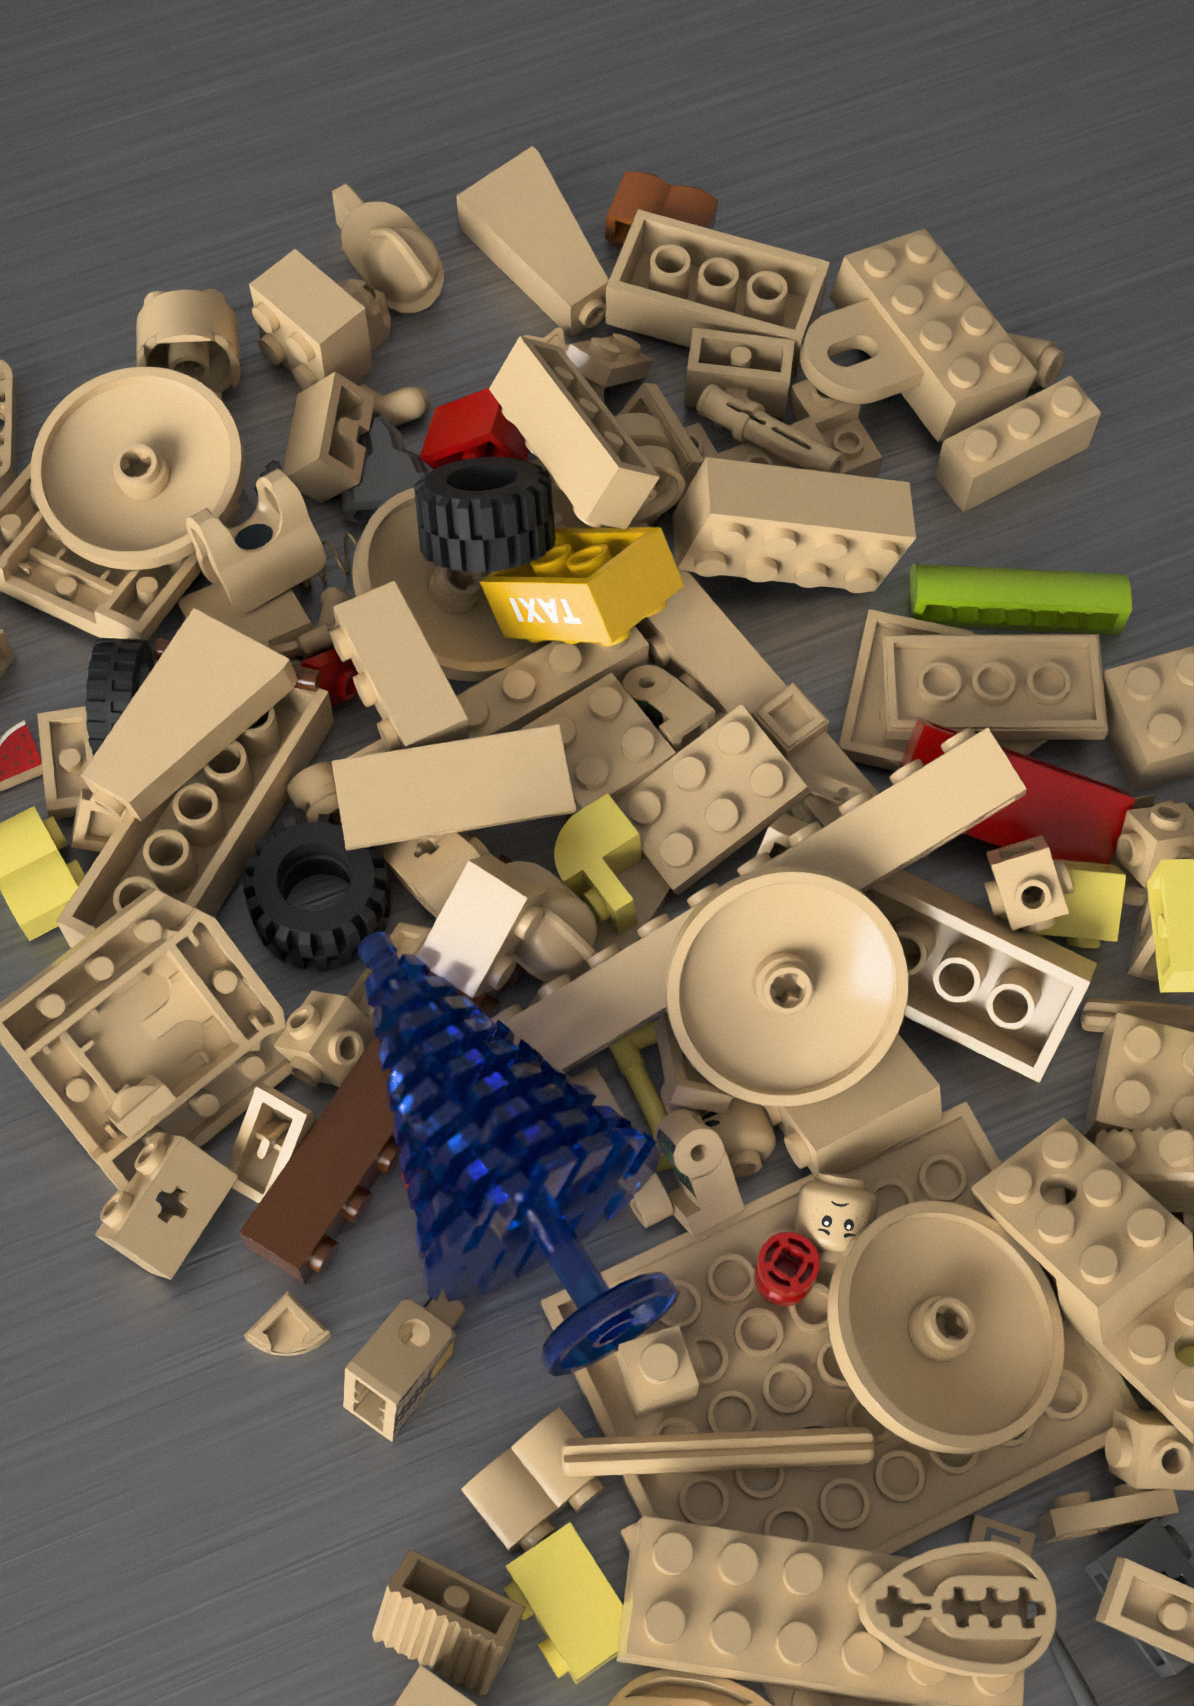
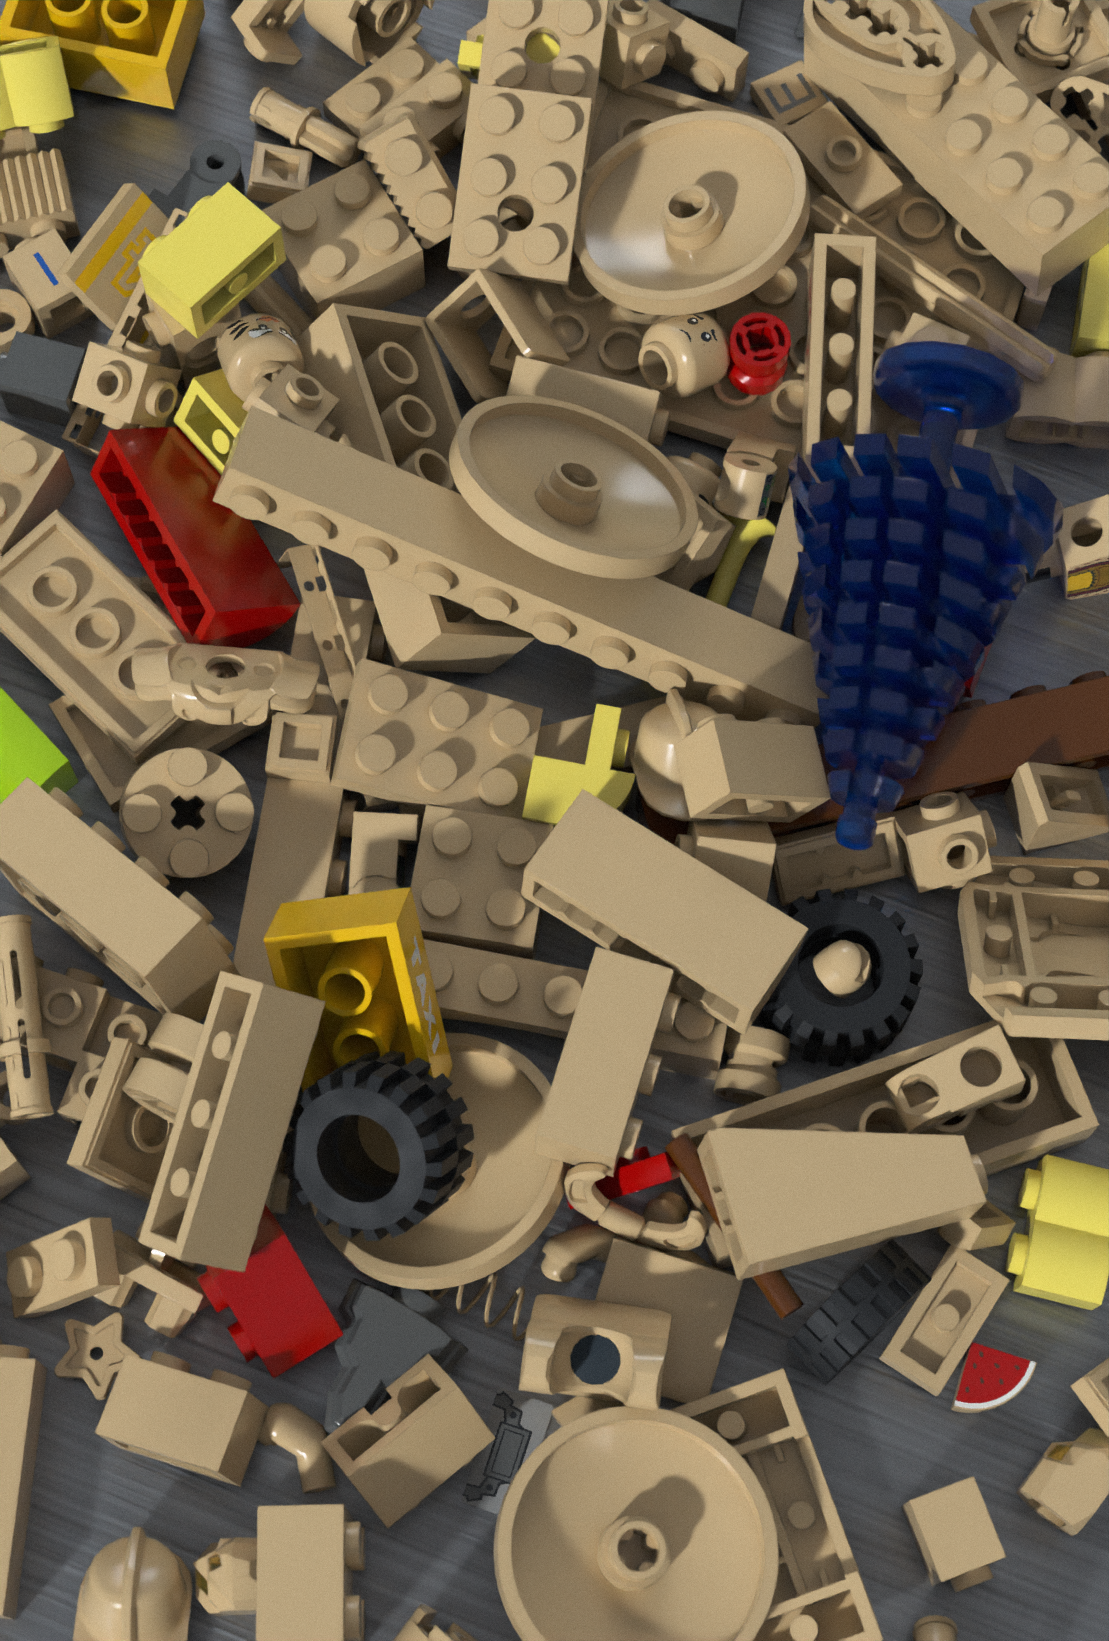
camera: 135 degrees left, 5 degrees up
none -> tan brick [95,1351,269,1487]
none -> tan brick [119,747,254,878]
none -> tan piece [132,643,320,726]
none -> tan head [218,313,305,402]
none -> tan piece [424,268,570,403]
none -> tan plate [783,101,903,220]
none -> tan brick [800,233,876,491]
none -> tan hinge [813,940,872,999]
none -> tan leg [885,1024,1026,1134]

